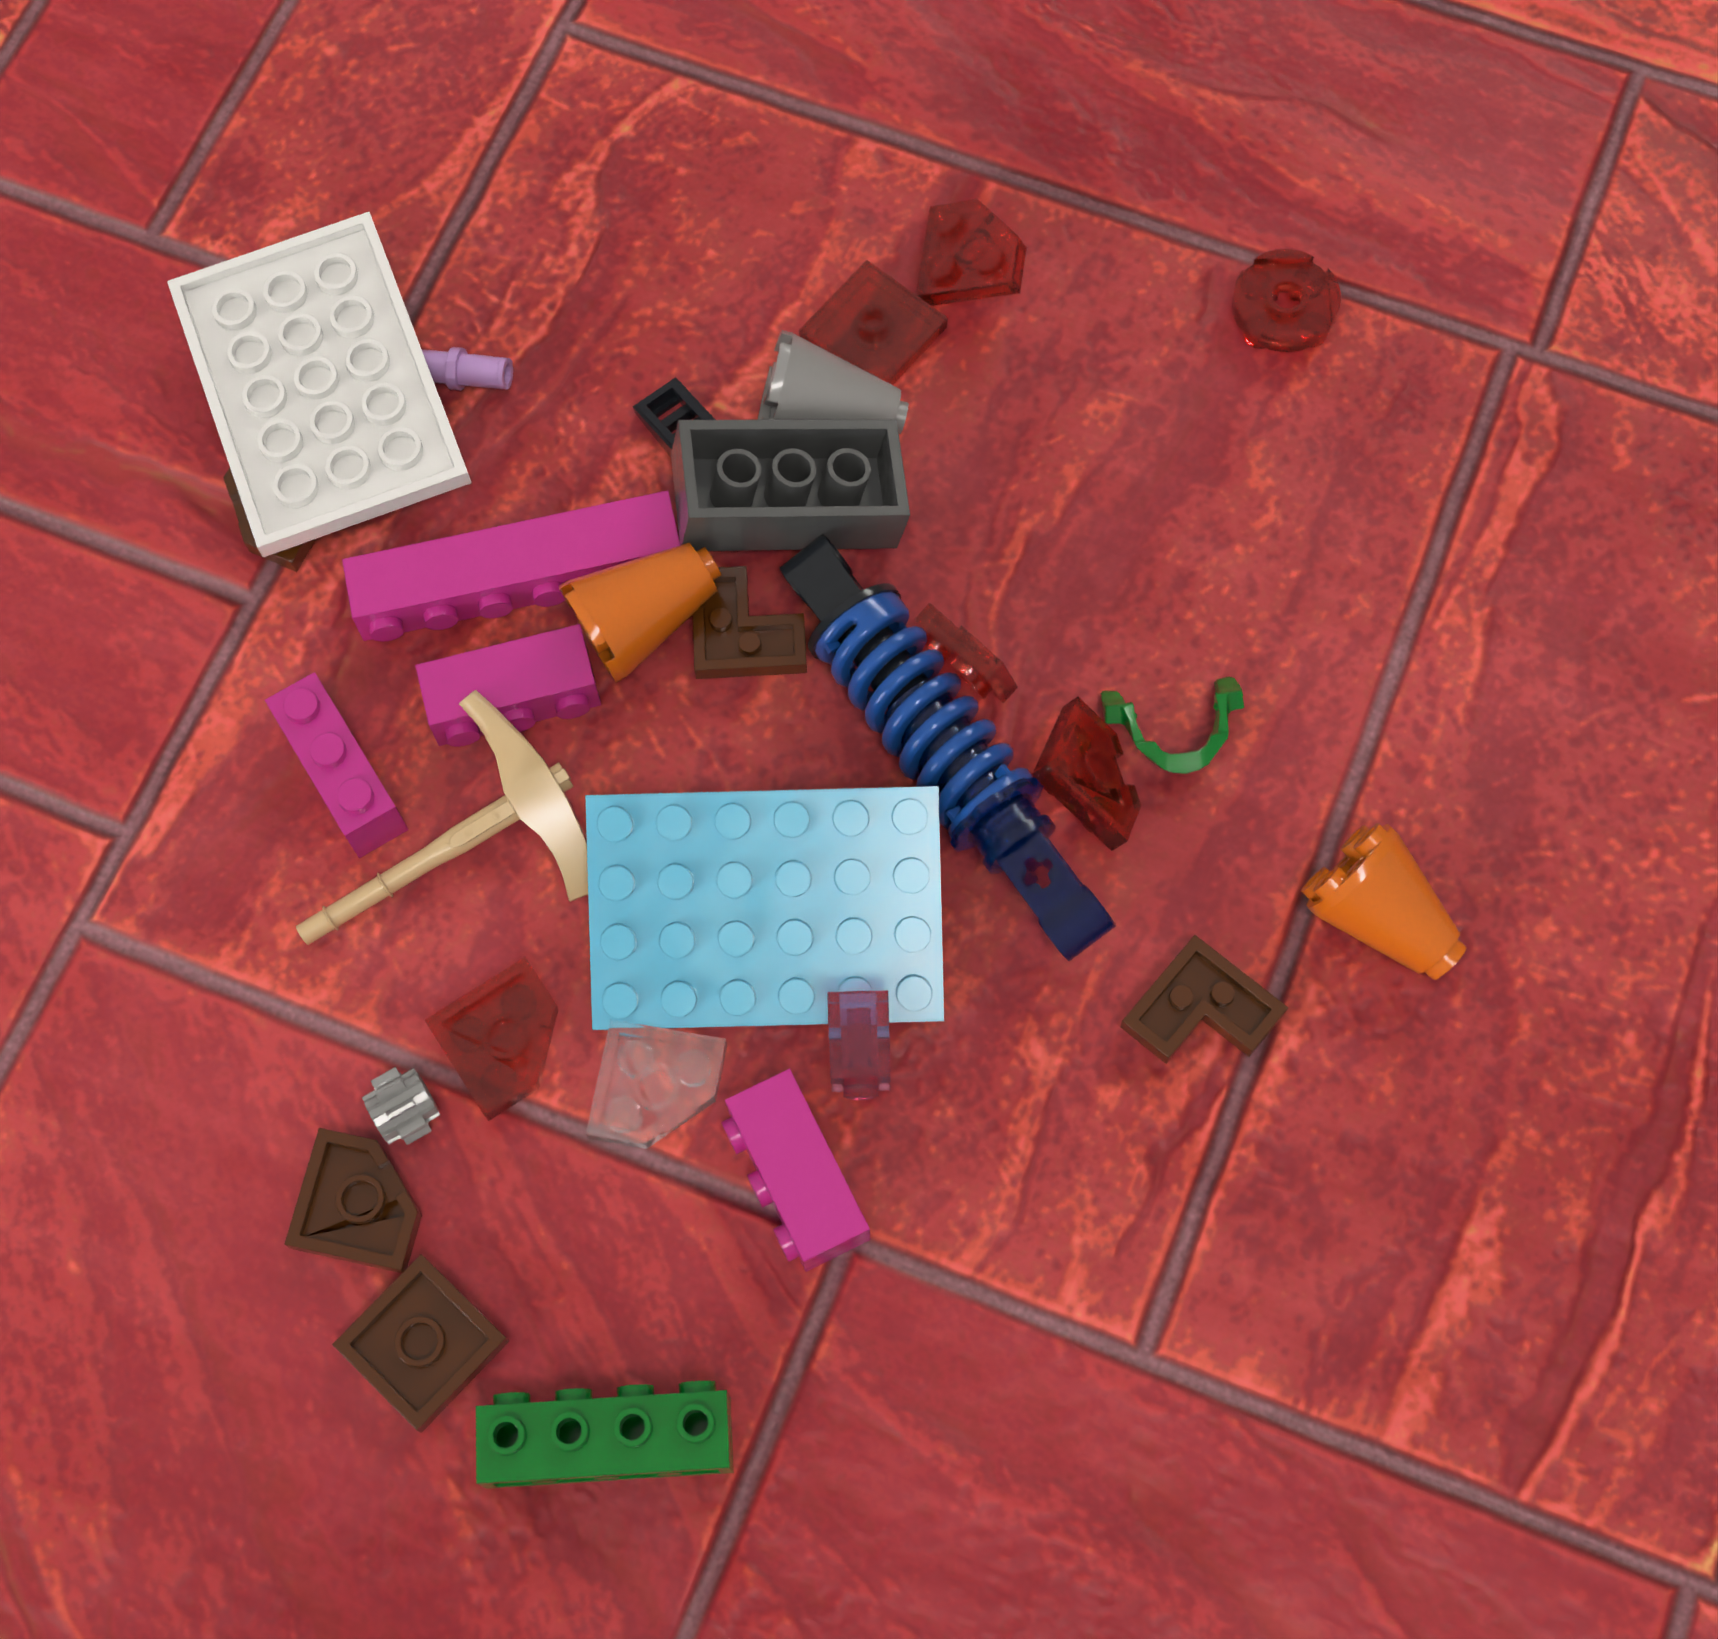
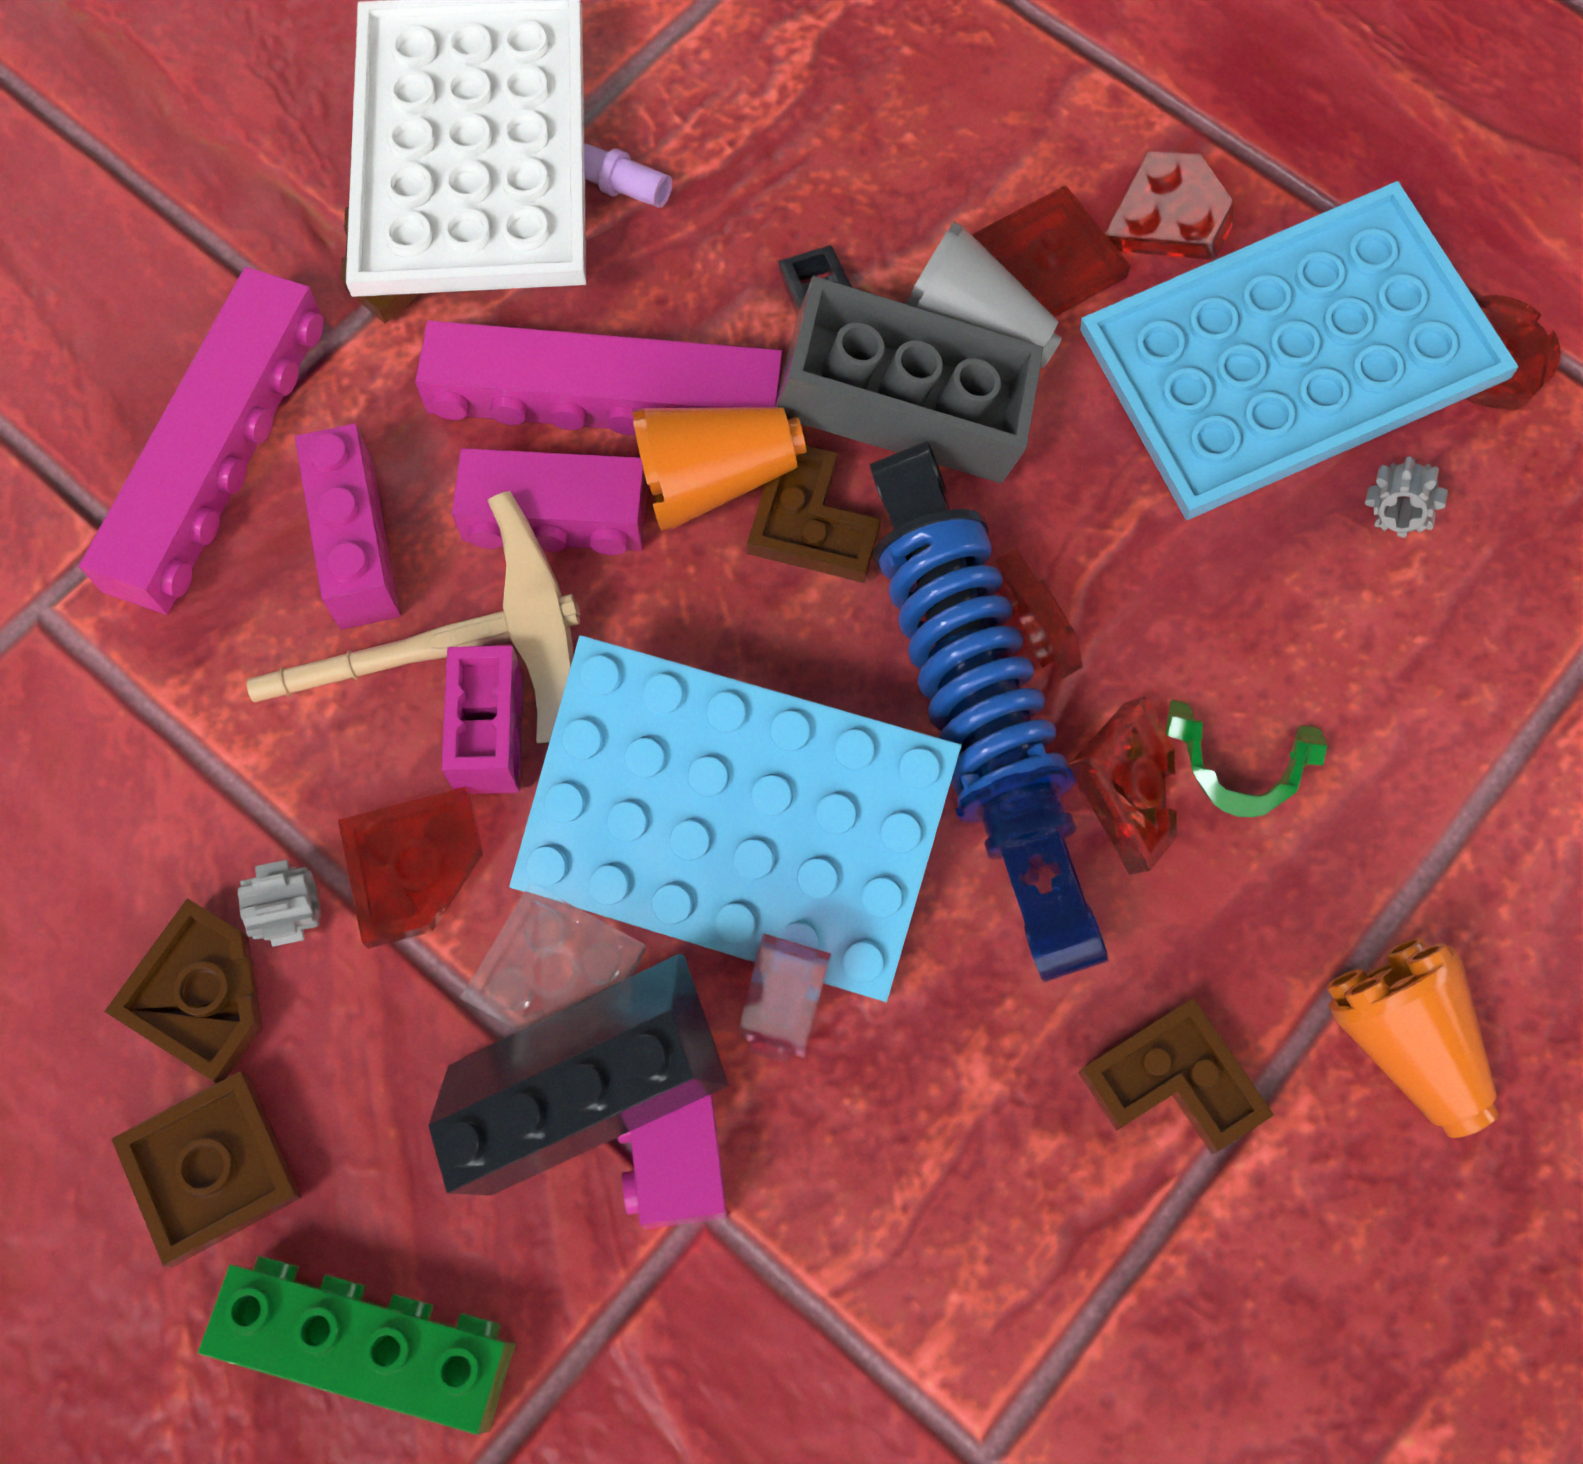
camera: 15 degrees right, 0 degrees up
none -> dark pink brick [78,266,324,615]
none -> black slope [428,954,729,1195]
none -> dark pink brick [441,645,524,794]
none -> medium azure plate [1080,181,1519,521]
none -> light grey gear [1365,457,1448,538]

